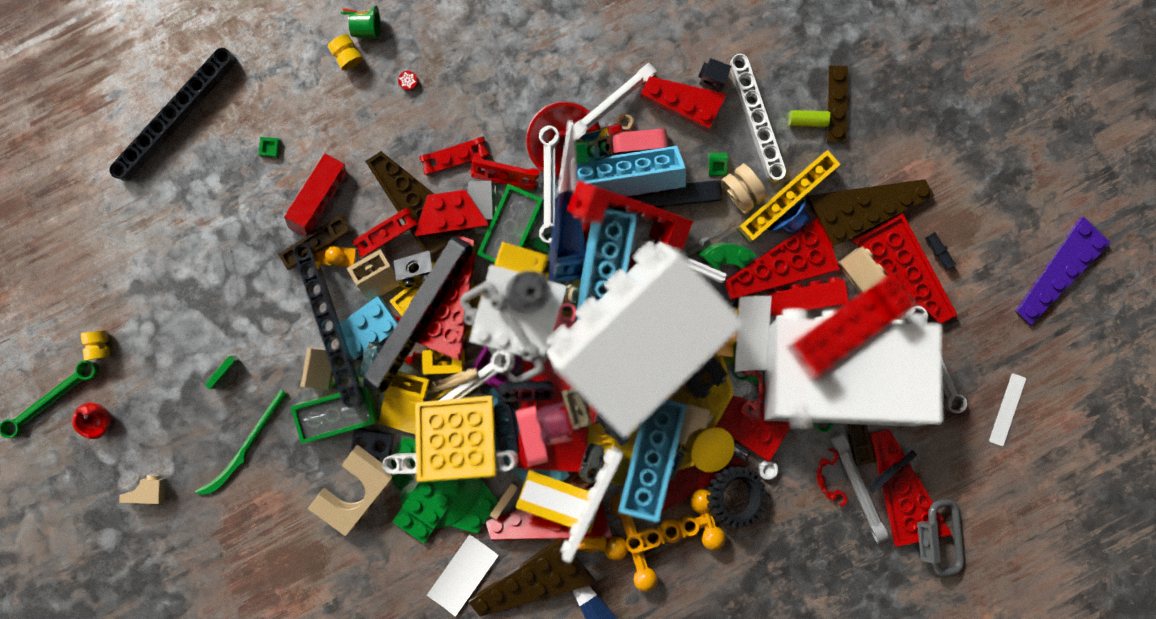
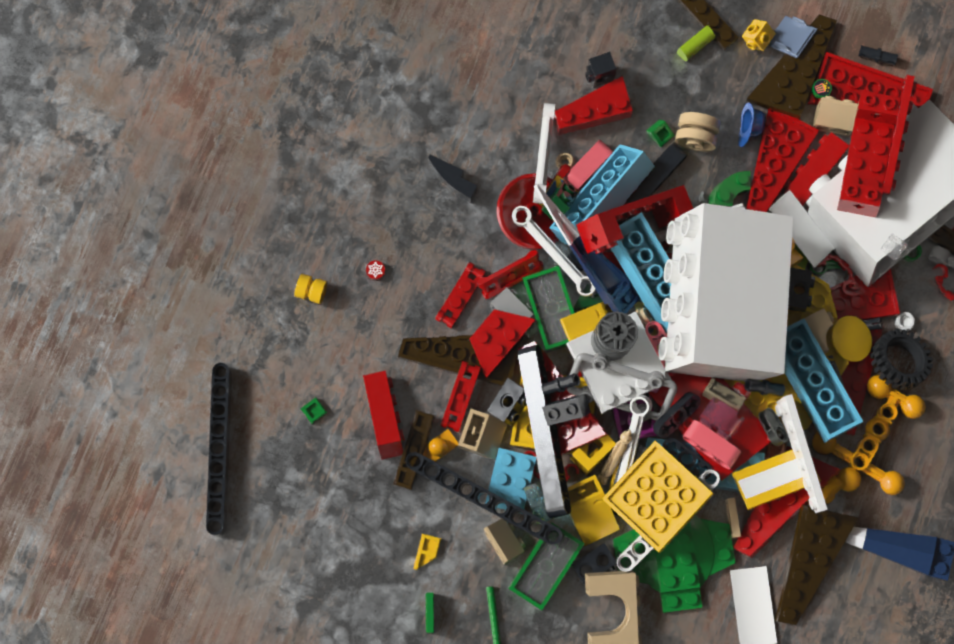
camera: 40 degrees left, 10 degrees down
green hat [341,5,381,40] -> none
white beam [729,54,786,182] -> none
yellow brick [737,150,840,242] -> none
none -> yellow tile [413,534,441,570]
none -> black slope [428,154,477,203]
none -> black pin [541,373,580,395]
none -> brick [542,394,591,426]
none -> yellow brick [742,19,776,51]
none -> sand blue piece [768,16,817,58]
none -> tile [812,79,832,99]
none -> red wing [882,75,917,195]

